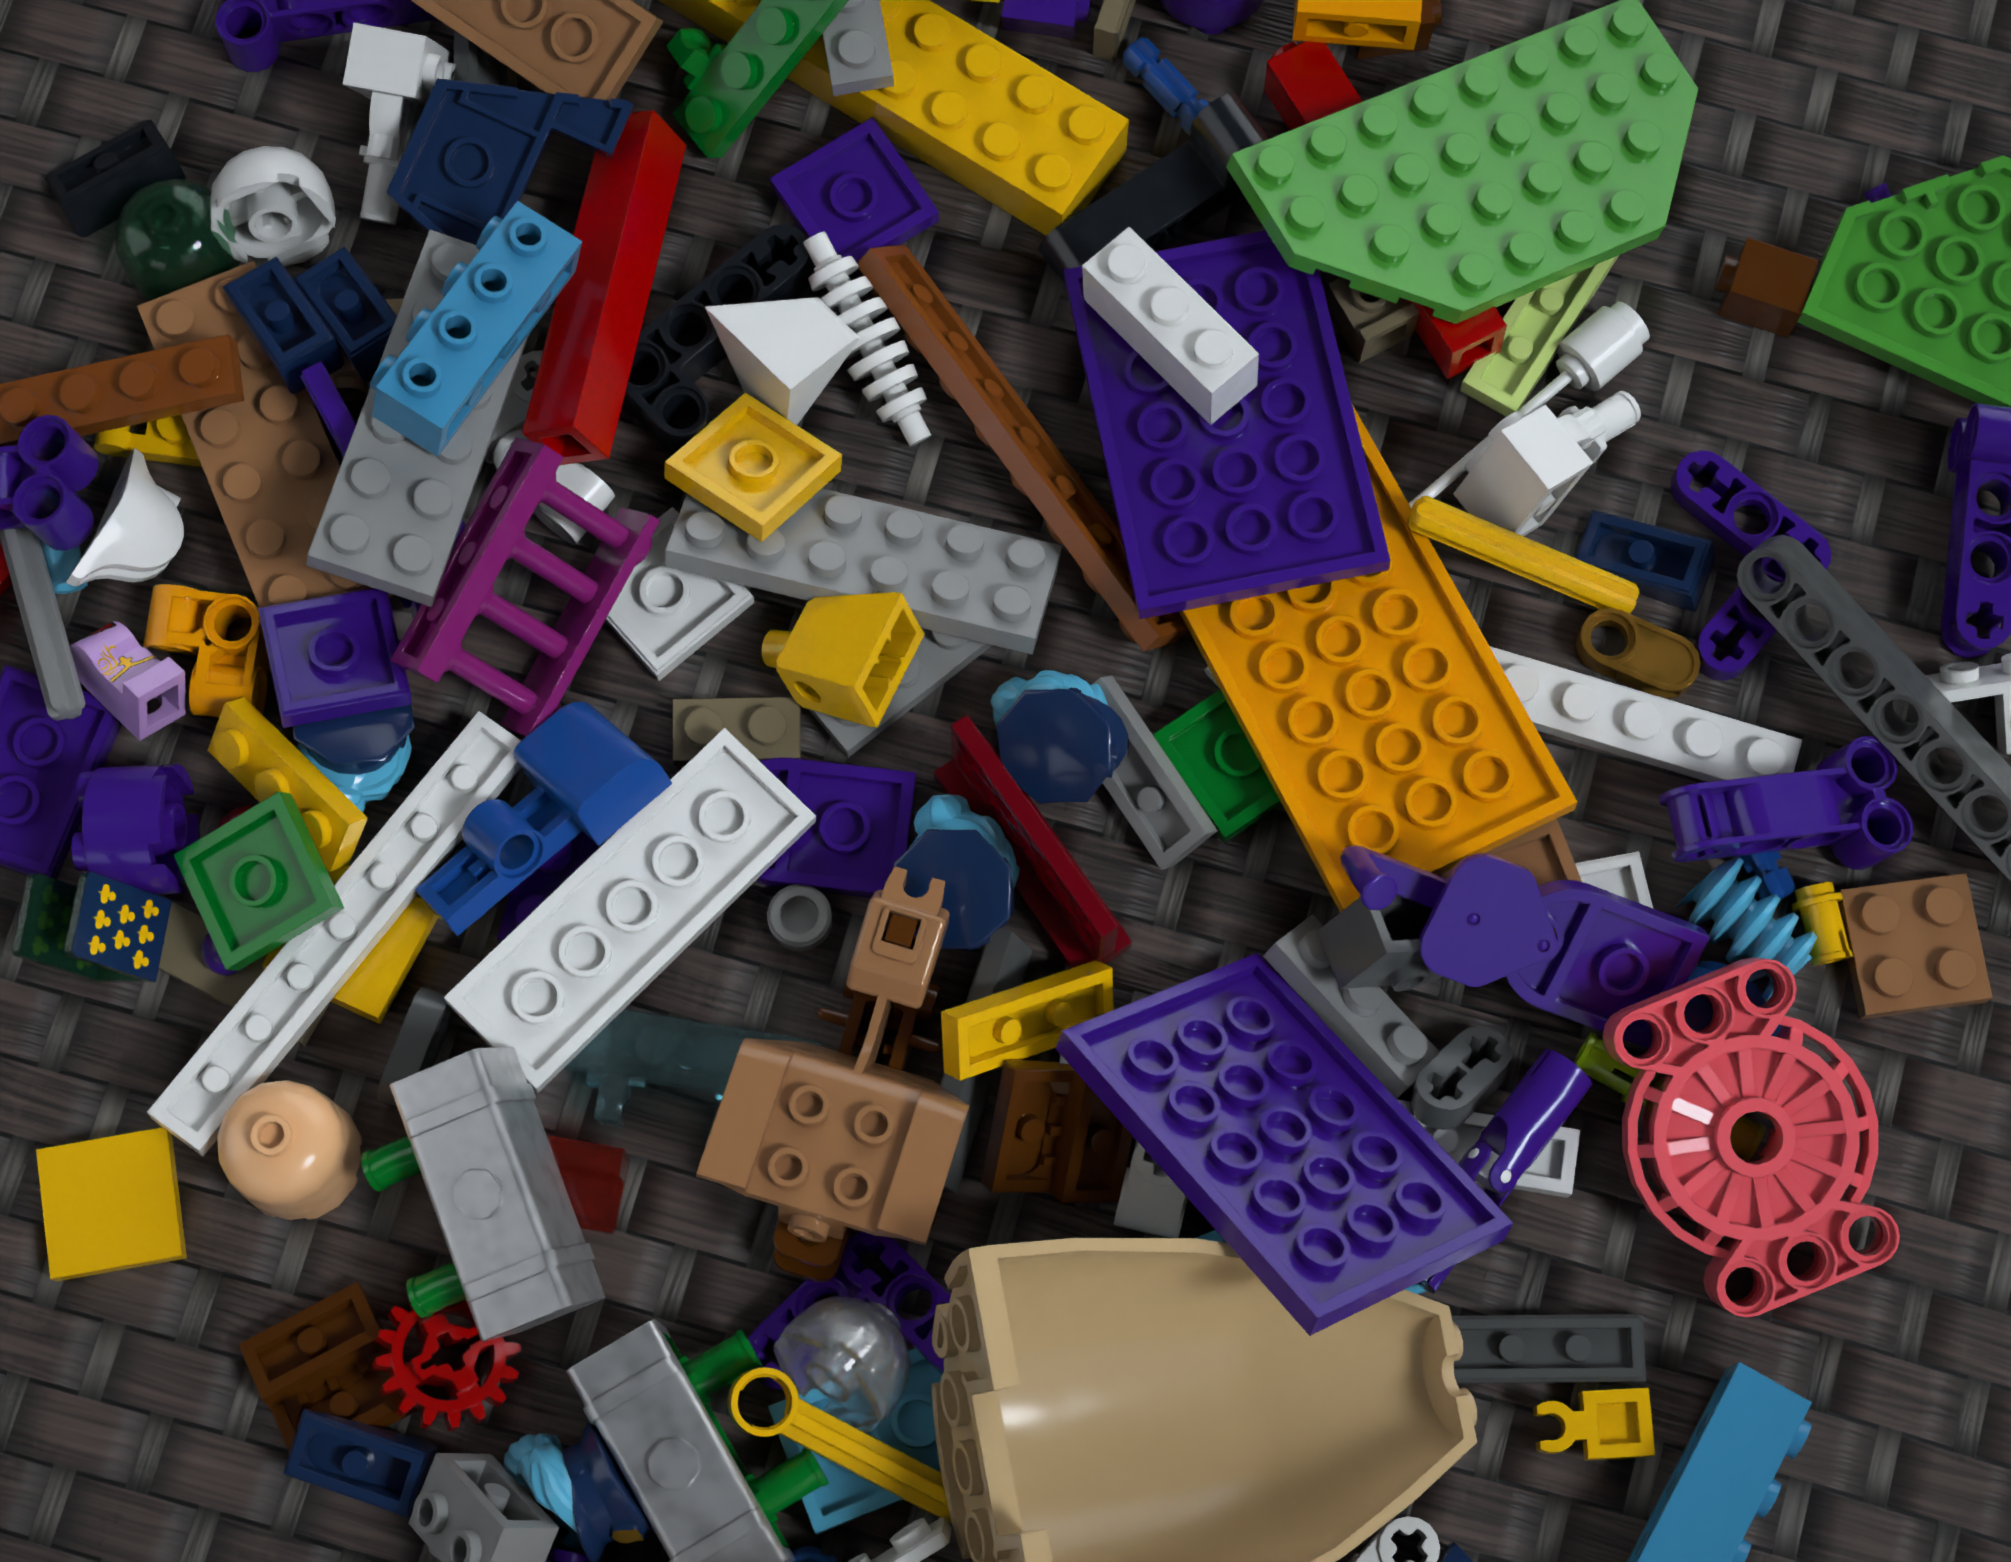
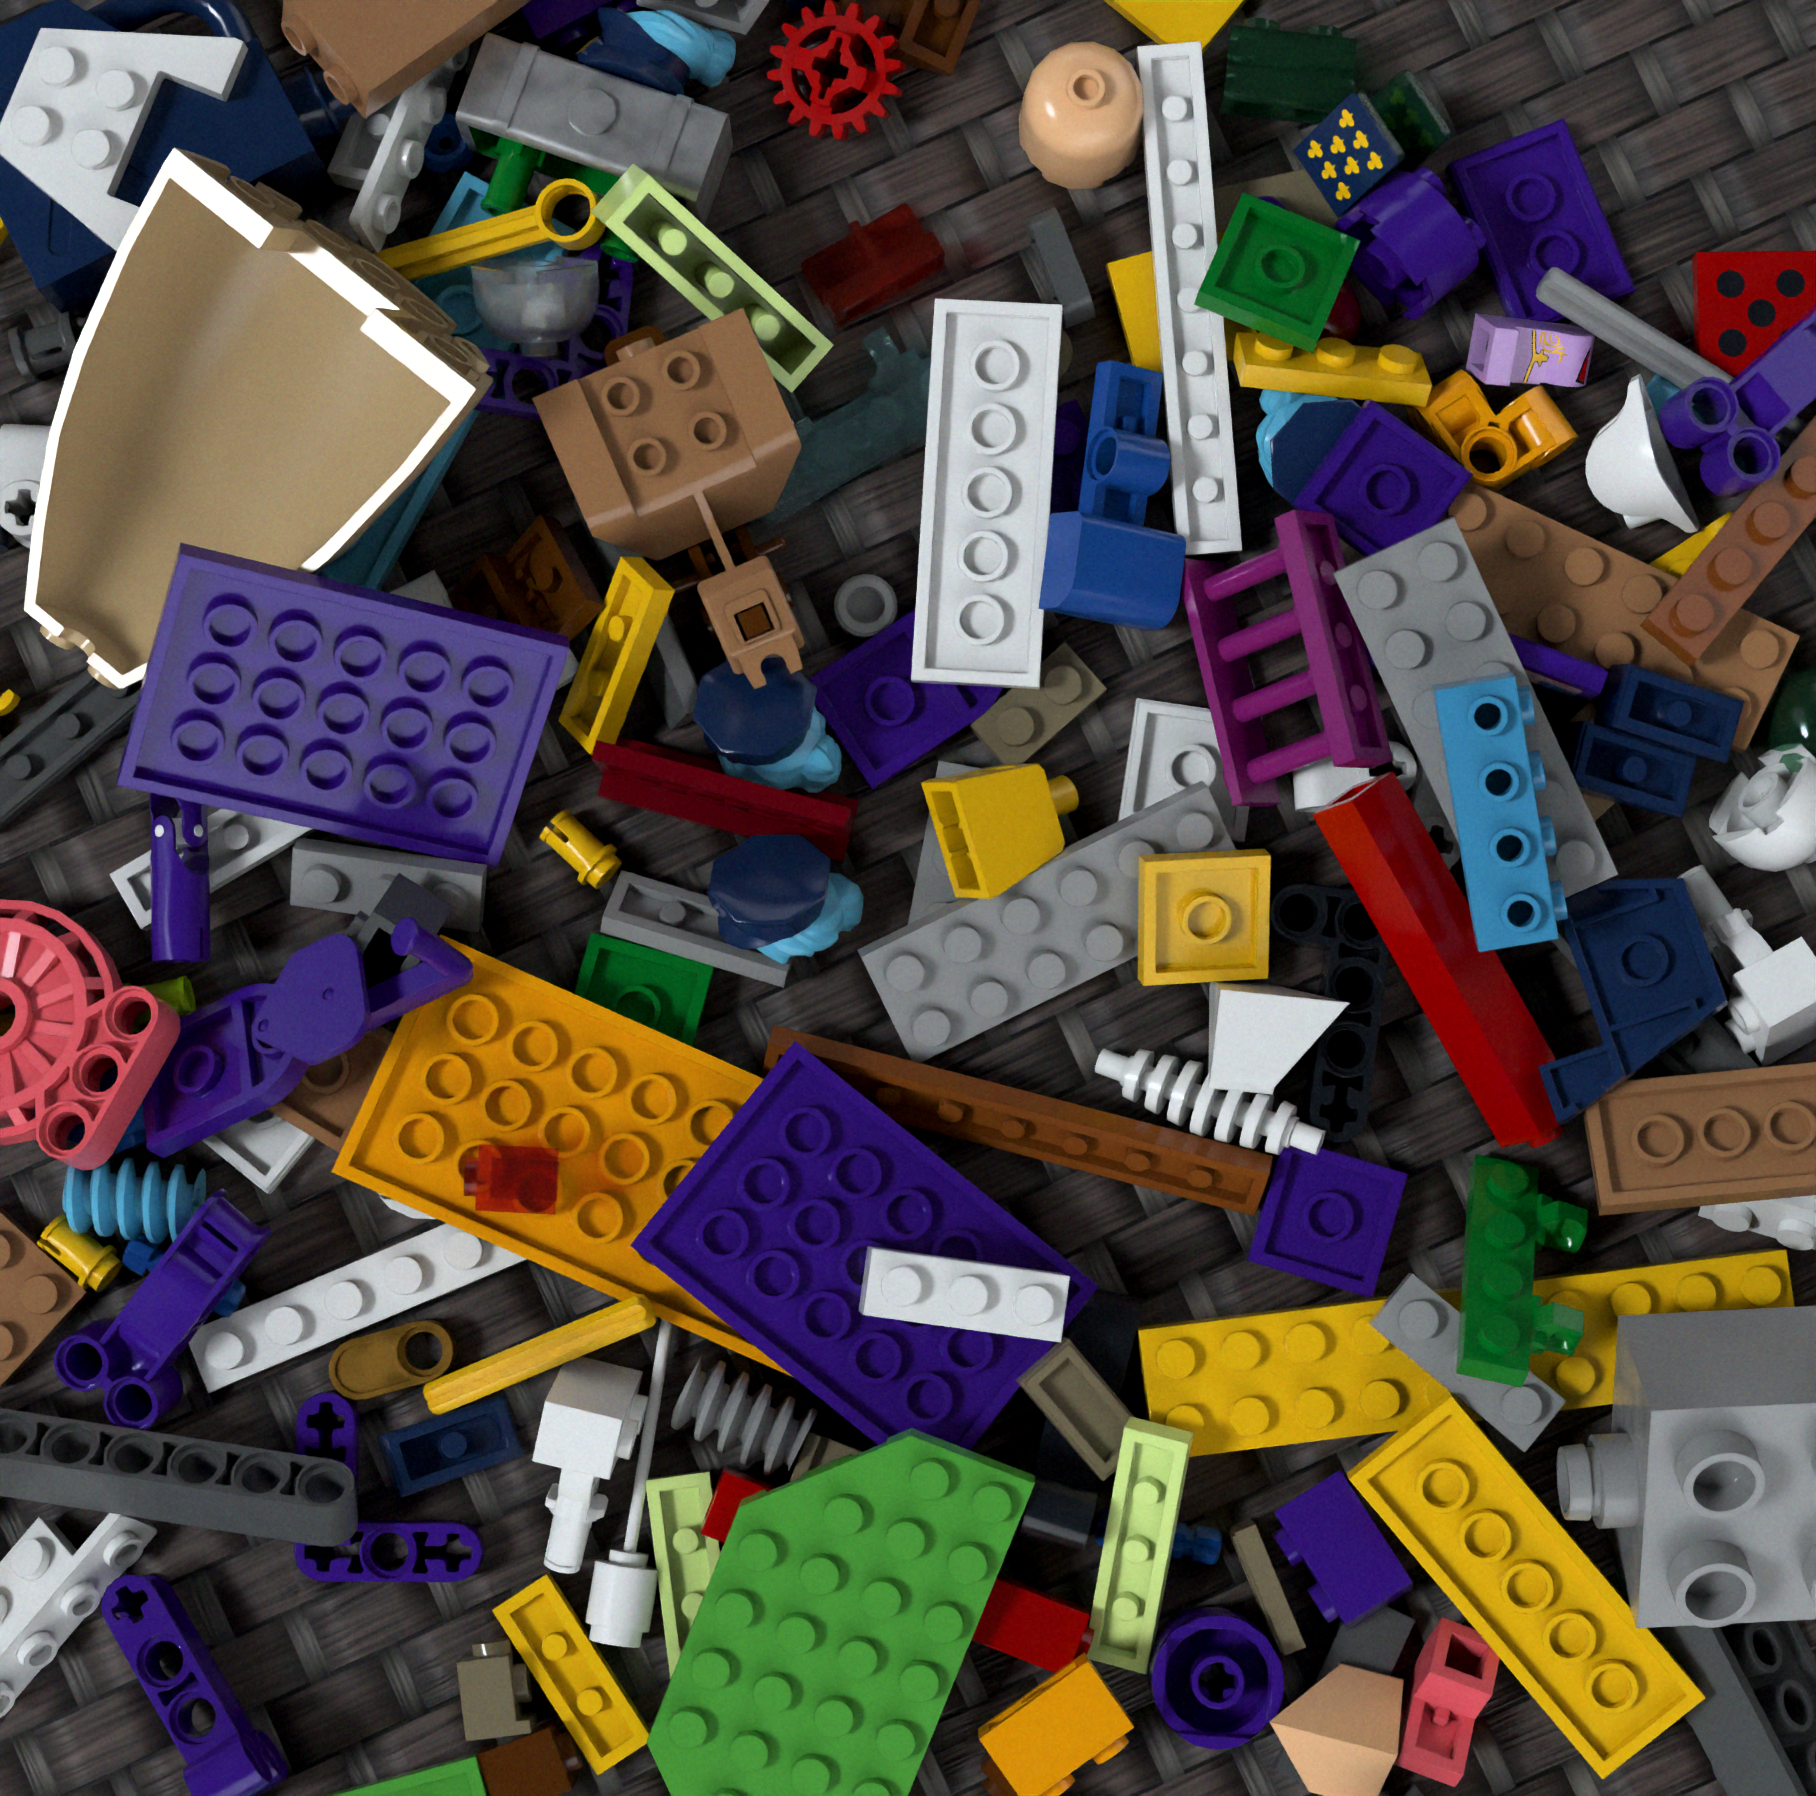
camera: 145 degrees right, 10 degrees up
flat silver piece [361,1047,606,1342] -> none
dark grey beam [1410,1026,1512,1130] -> none
none -> dark tan brick [456,1637,538,1742]
none -> clear red brick [464,1144,560,1215]
none -> yellow plate [492,1572,650,1776]
none -> yellow pin [540,809,622,889]
none -> yellowish green brick [591,163,834,393]
none -> light grey piece [671,1353,819,1477]
none -> dark tan tile [1016,1337,1134,1481]
none -> yellowish green plate [1087,1416,1194,1674]
none -> clear green brick [1219,18,1357,125]

